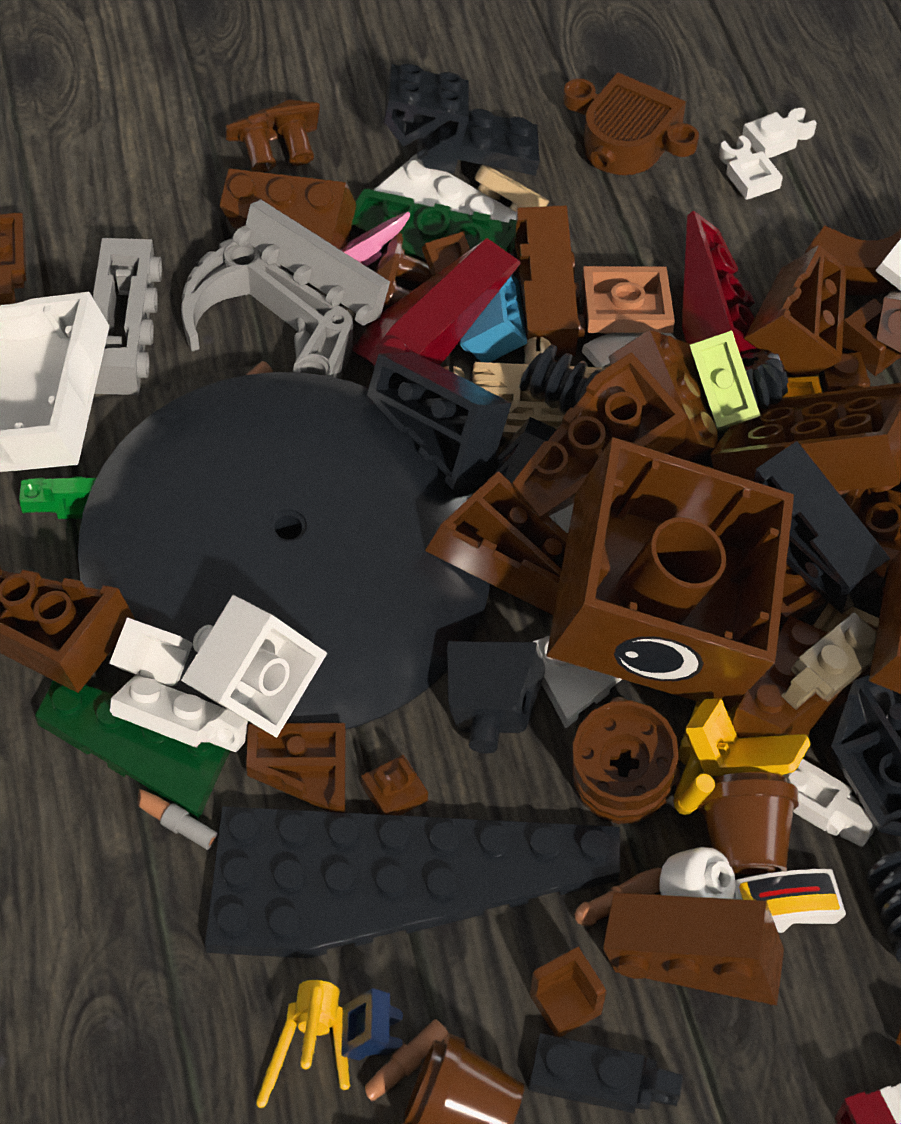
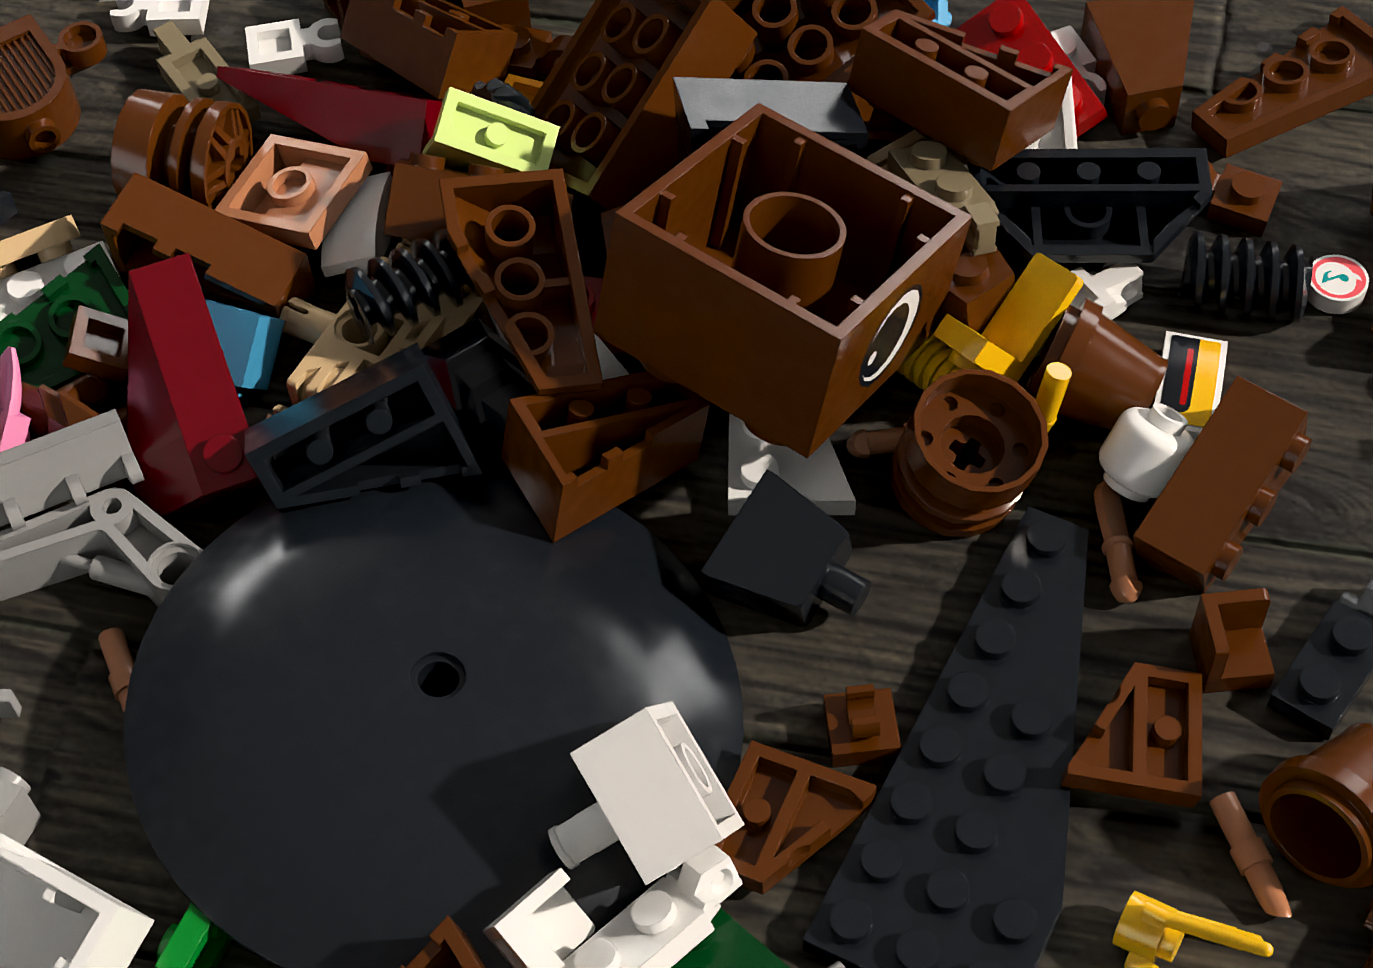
camera: 60 degrees left, 0 degrees up
tile [341,988,403,1061] -> none
none -> reddish brown wheel [110,89,253,209]
none -> dark tan hinge [153,20,262,123]
none -> white plate [245,18,344,75]
none -> reddish brown wing [1061,662,1202,808]

